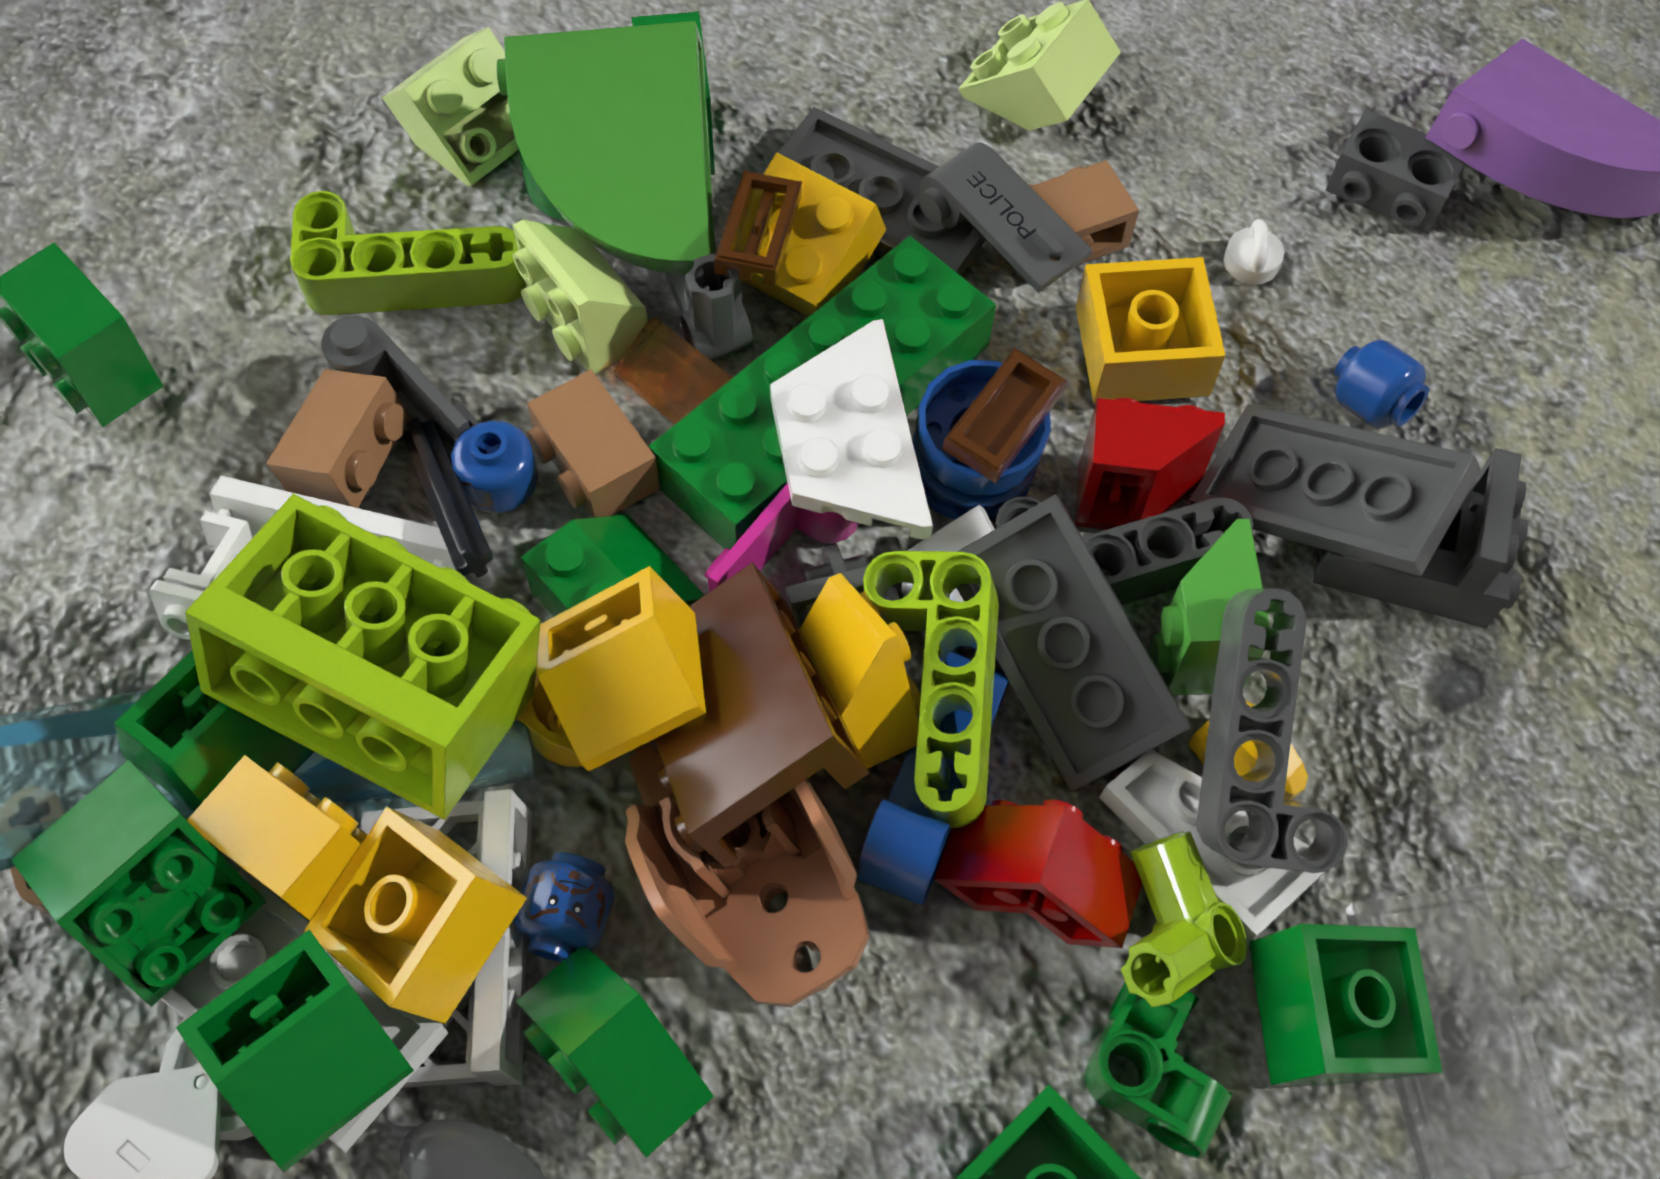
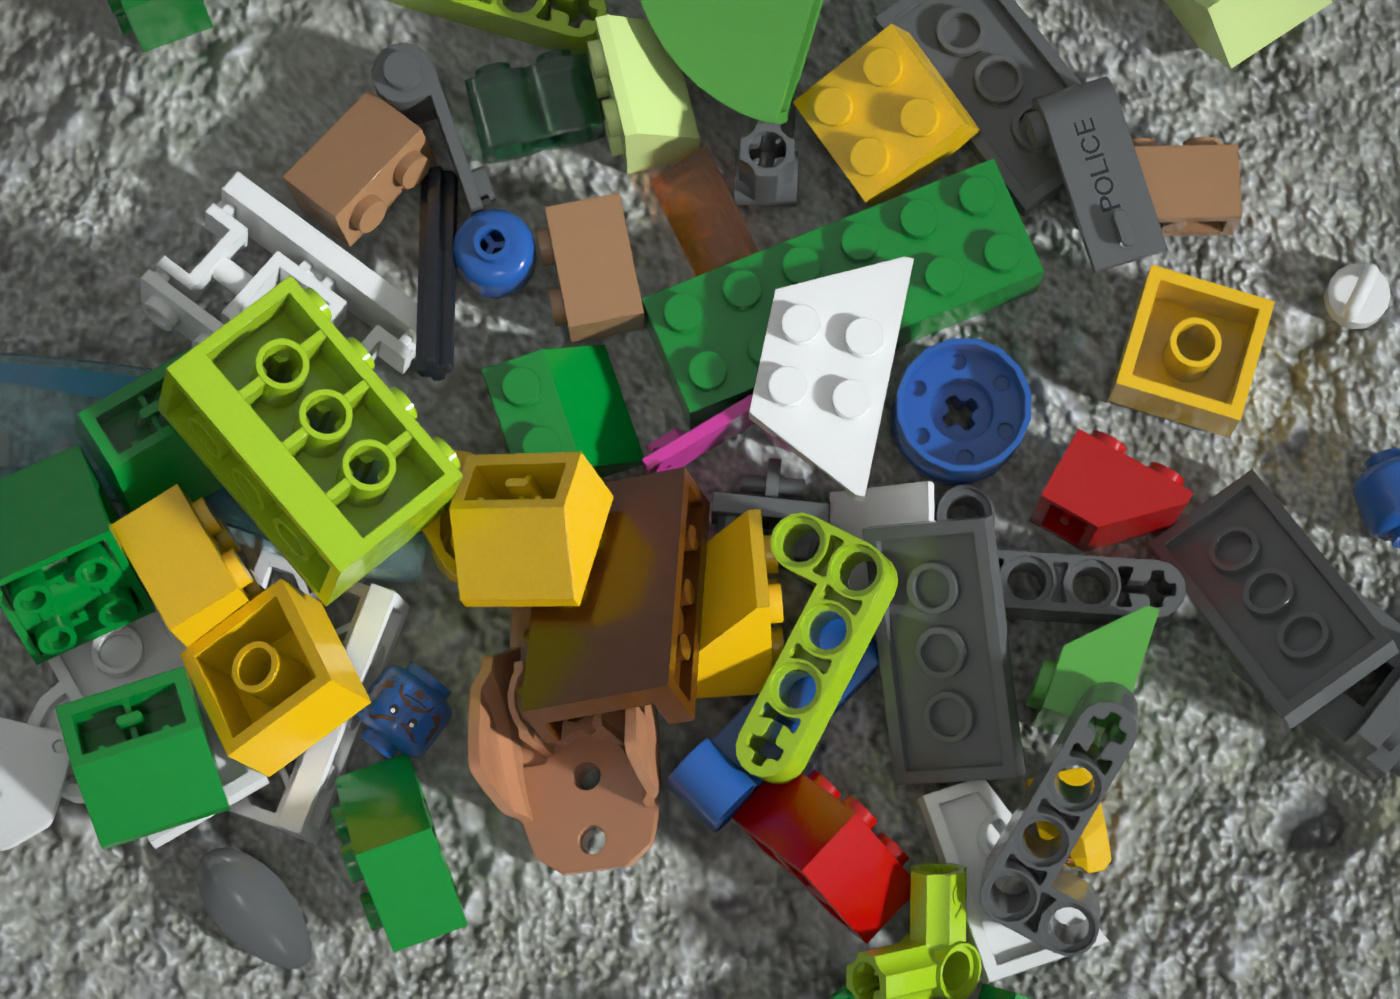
camera: 25 degrees right, 15 degrees up
reddish brown tile [714,171,802,285] -> none
reddish brown tile [942,348,1068,484] -> none
none -> clear green brick [465,49,604,164]

